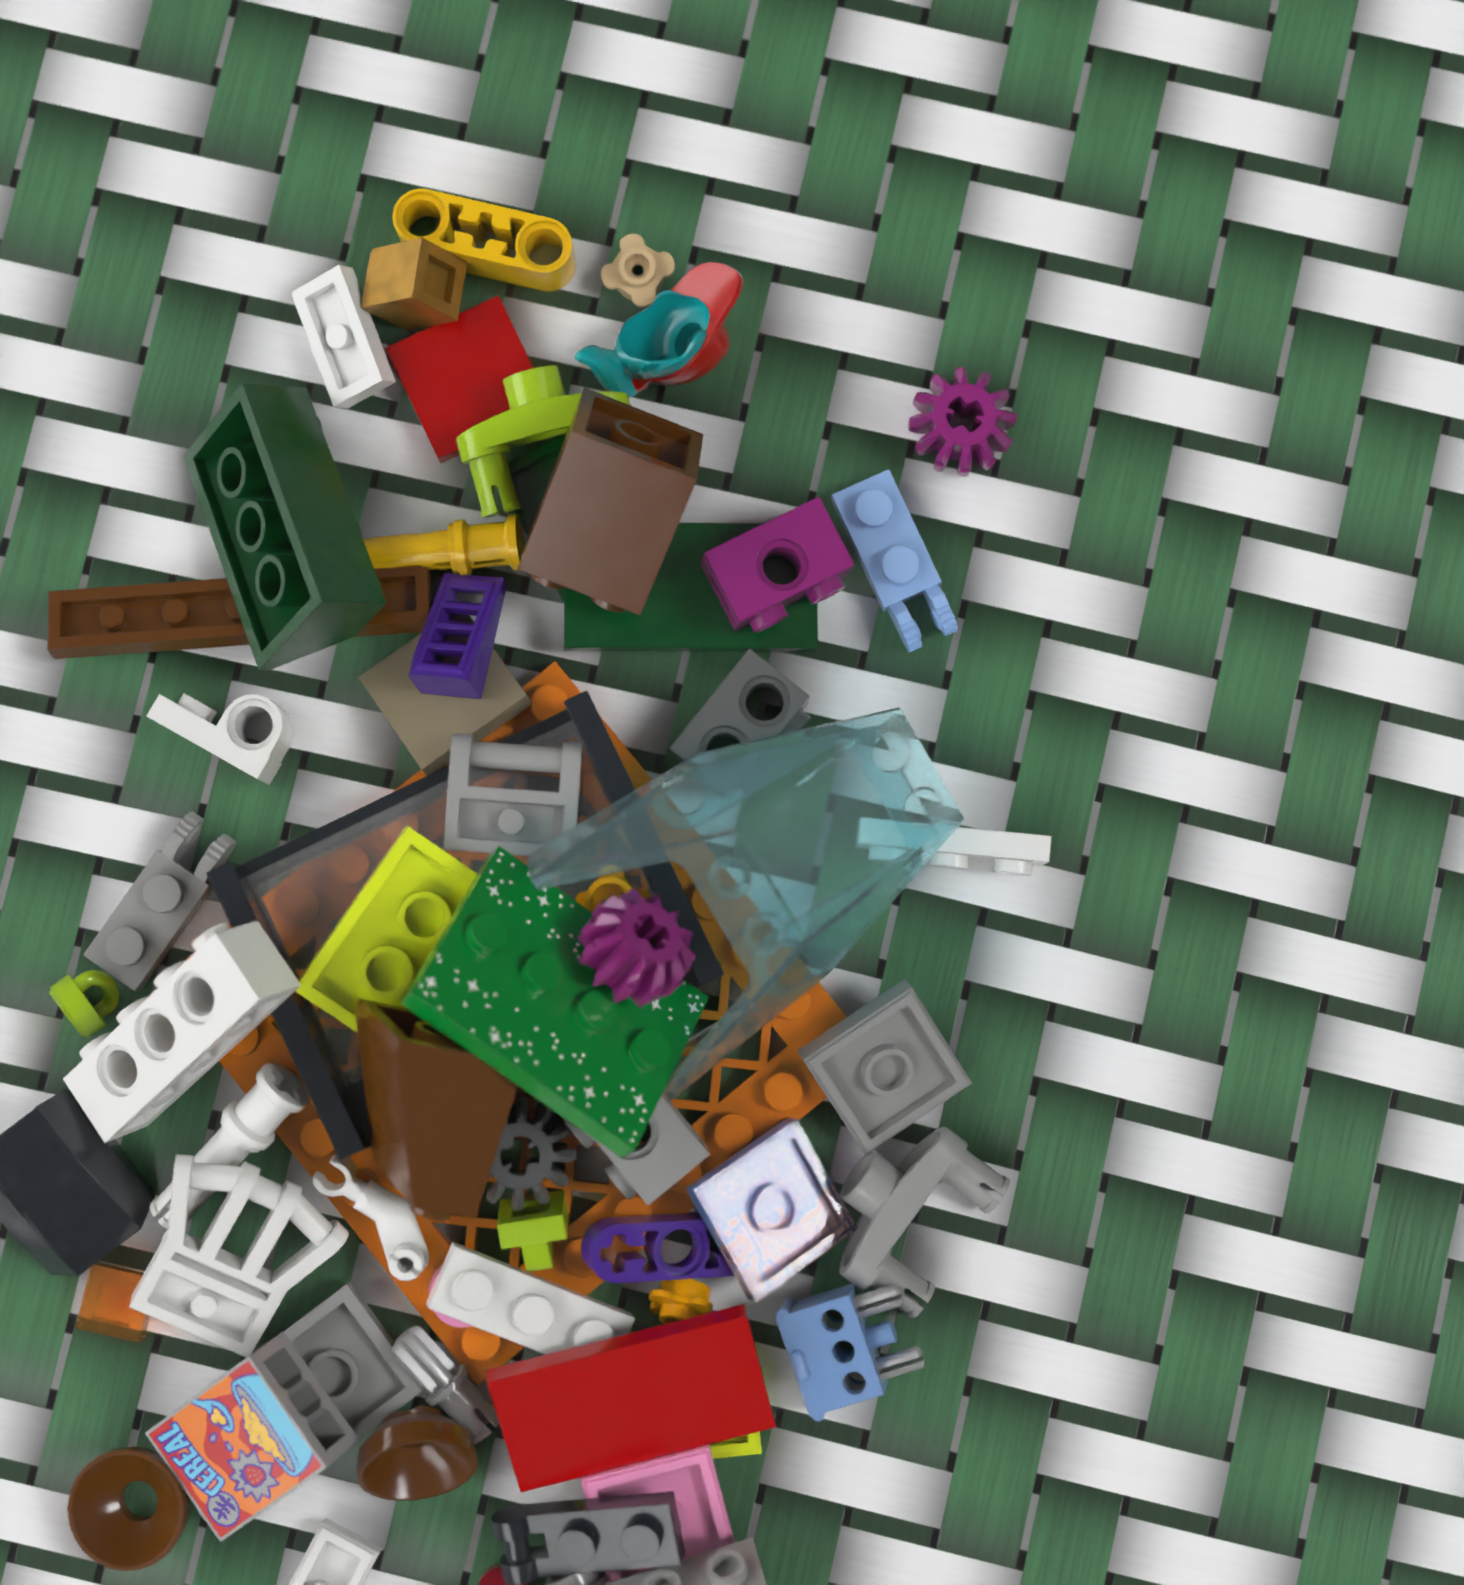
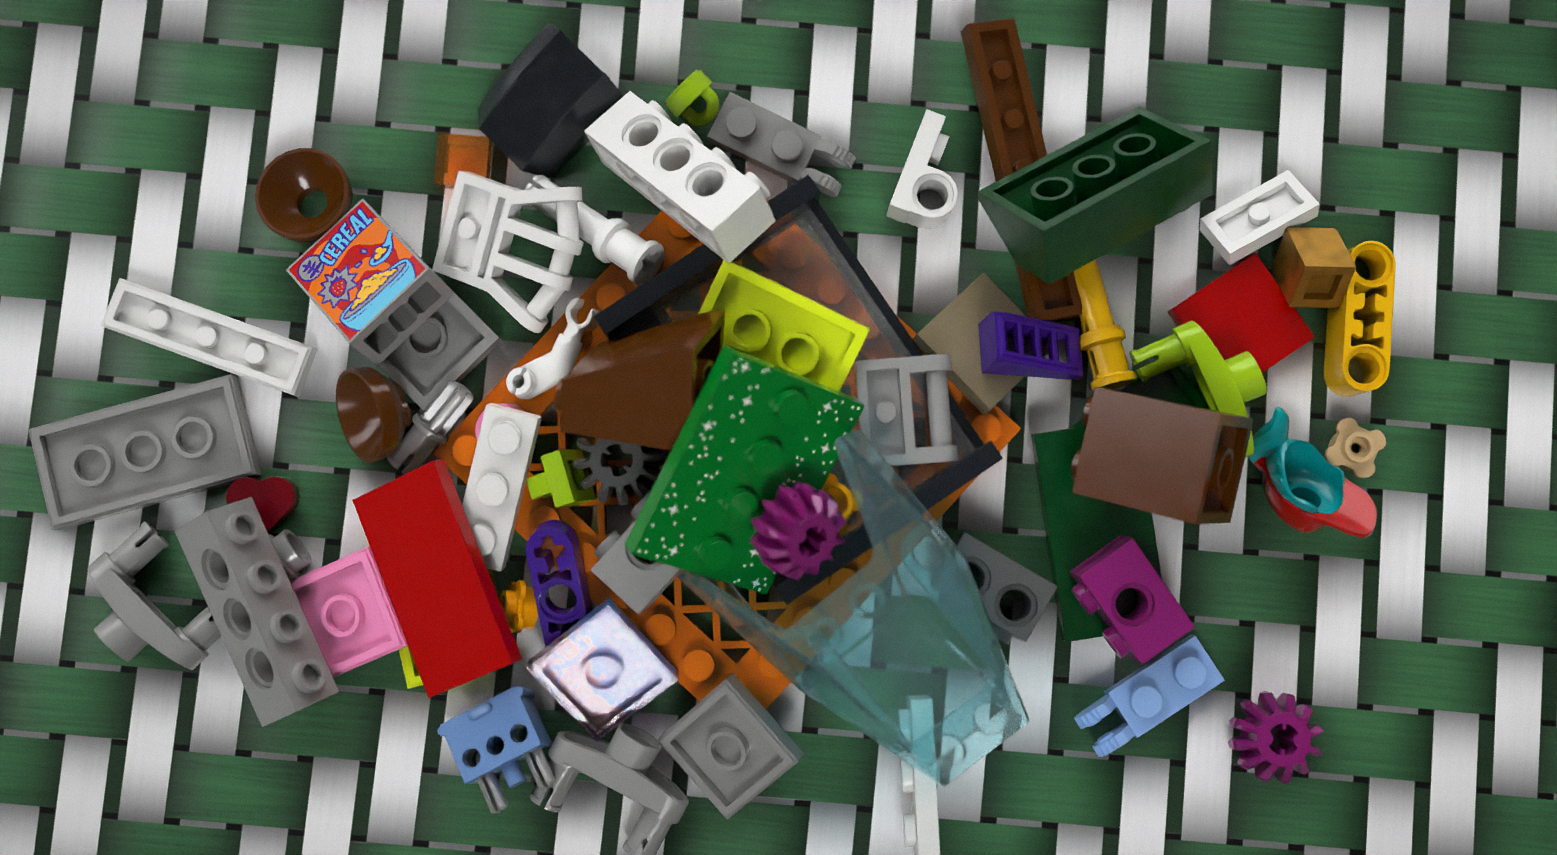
camera: 75 degrees right, 0 degrees up
plate [491,1491,685,1585] -> none

